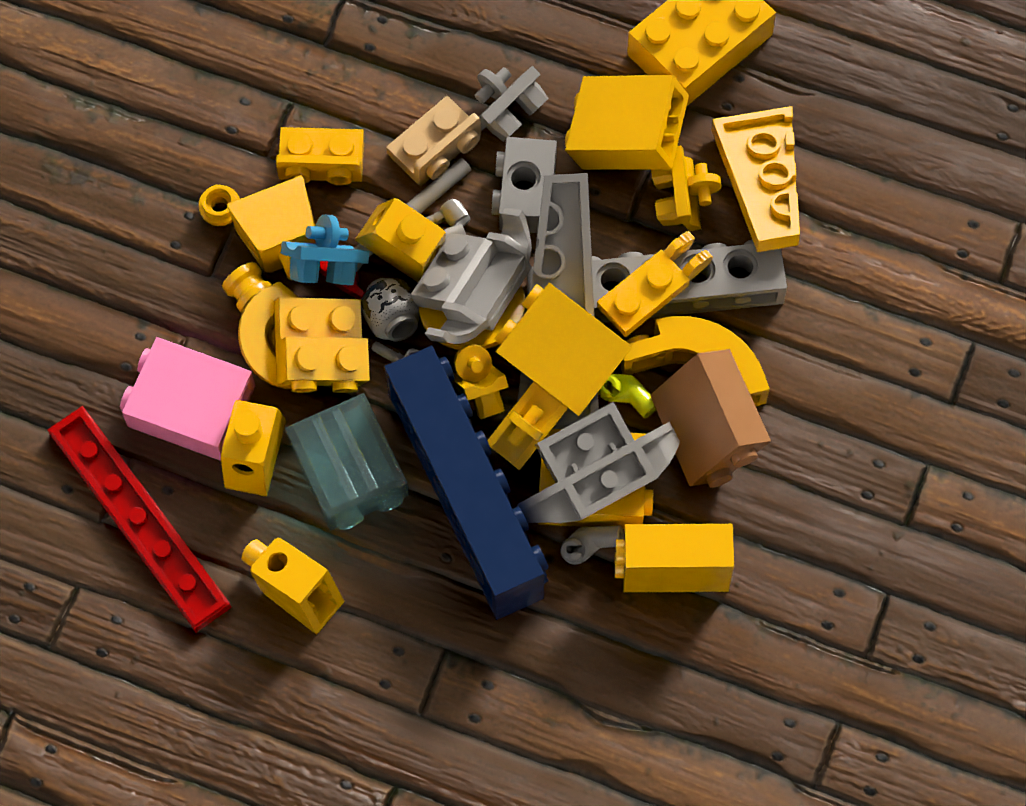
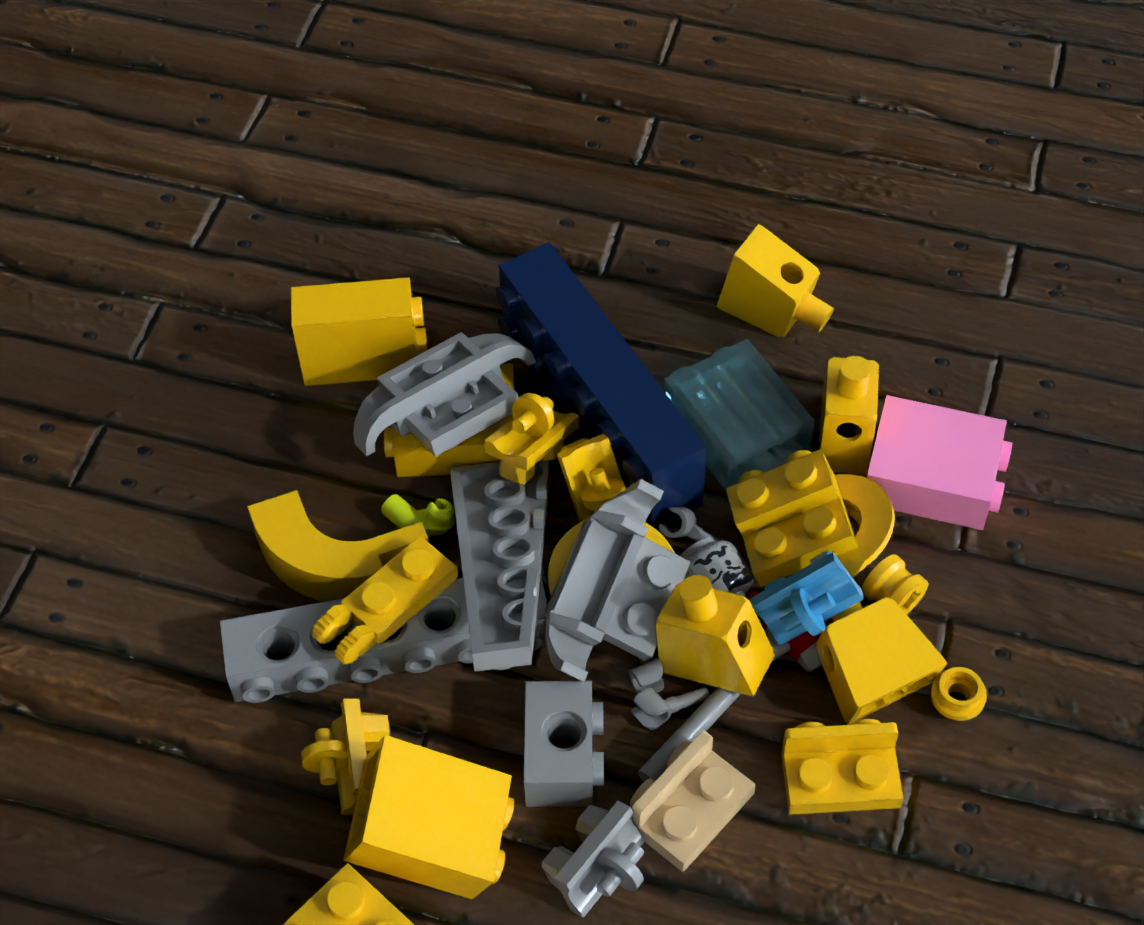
camera: 175 degrees right, 15 degrees down
red tile [47,406,232,633] -> none
yellow brick [494,282,632,416] -> none
medium nougat brick [650,349,771,488] -> none
yellow wing [711,106,800,252] -> none

